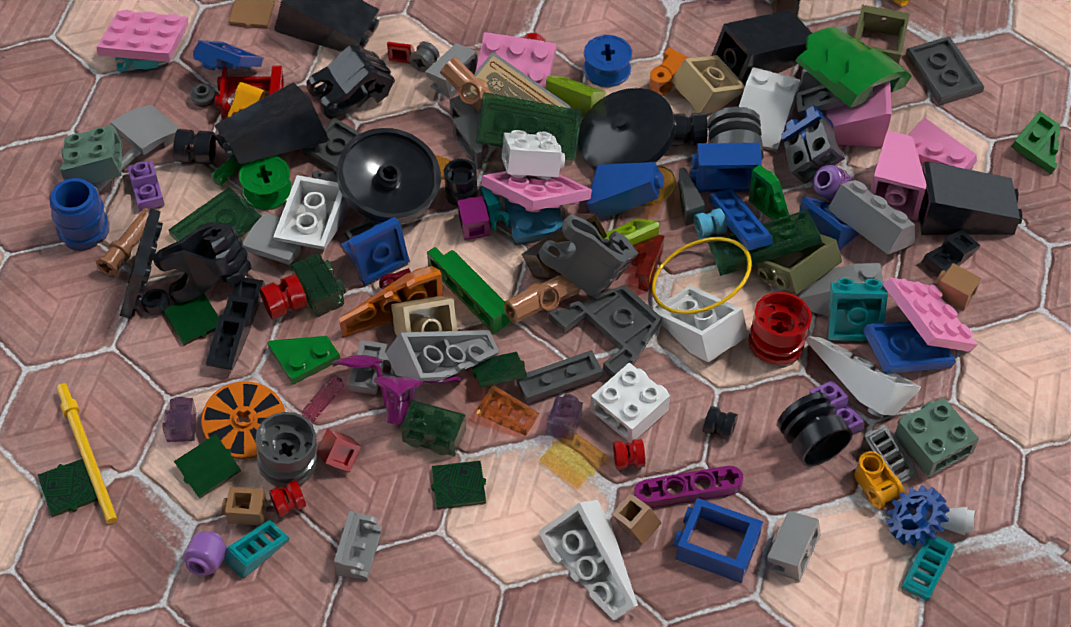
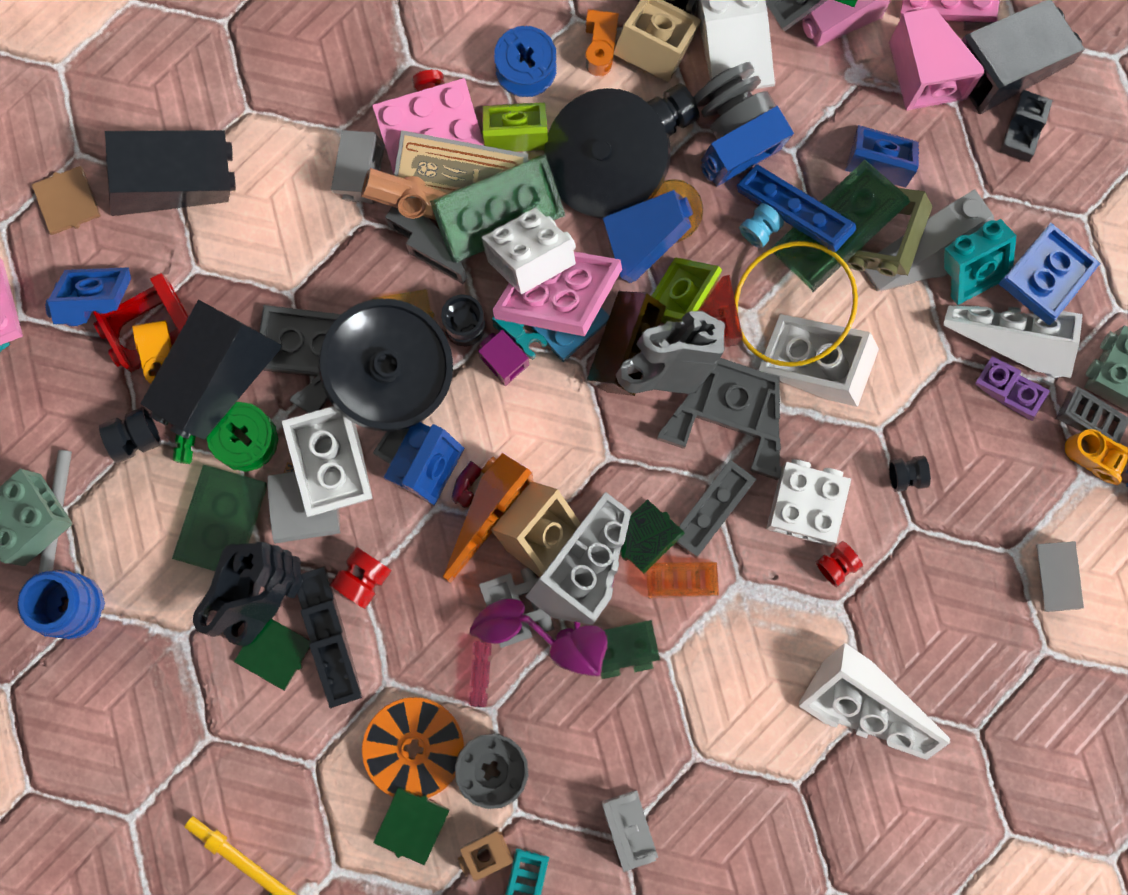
camera: 30 degrees left, 25 degrees up
nougat pin [96,208,150,276] -> none
light grey slope [110,105,181,155] -> none
black plate [119,208,163,319] -> none
medium lavender slope [127,161,165,212] -> none
black tile [141,289,170,314] -> none
clear purple brick [162,397,197,442] -> none
dark grey plate [190,84,215,107] -> none
green wing [267,336,341,385] -> none
red wheel [269,480,306,518] -> none
clear green brick [291,253,346,317] -> none
black piece [306,44,395,119] -> none
red panel [317,428,361,472] -> none
red slope [387,42,415,64] -> none
dark grey wheel [409,41,440,73] -> none
green panel [427,247,511,334] -> none
dark green piece [431,460,486,509] -> none
nougat piece [503,274,580,323] -> none
clear yellow piece [540,429,608,489] -> none
clear purple brick [547,394,583,441] -> none
medium nougat brick [611,493,662,545] -> none
magenta beam [634,466,743,508] -> none
blue window [673,498,763,583] -> none
dark grey slope [678,167,705,226] -> none
green wing [748,164,792,228] -> none
red wheel [748,292,812,365] -> none
black wheel [777,392,853,467] -> none
dark grey hips [781,106,845,184] -> none
medium lavender head [813,165,851,201] -> none
light grey slope [827,180,915,254] -> none
bright pink plate [882,277,978,352] -> none
medium nougat brick [936,263,981,311] -> none

